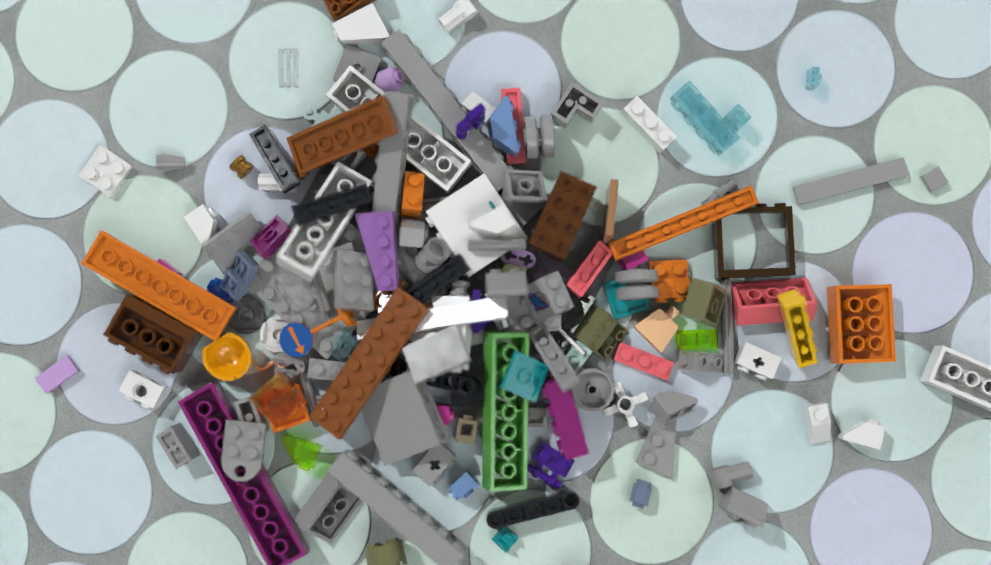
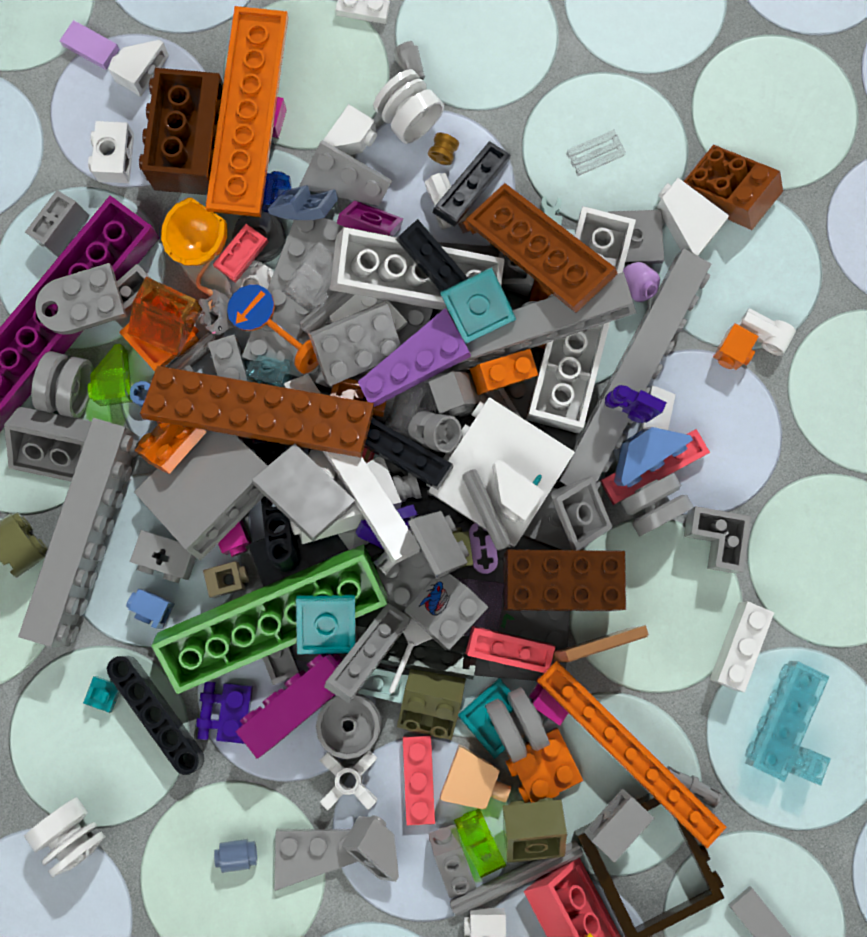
camera: 65 degrees right, 5 degrees down
none -> light grey wheel [31,351,94,419]
none -> white slope [108,40,169,96]
none -> medium blue bush [129,381,150,407]
none -> orange plate [135,421,206,474]
none -> coral plate [213,223,268,283]
none -> white wheel [373,69,444,144]
none -> teal tile [440,267,516,344]
none -> light grey hinge [584,788,654,863]
none -> orange brick [713,323,759,370]

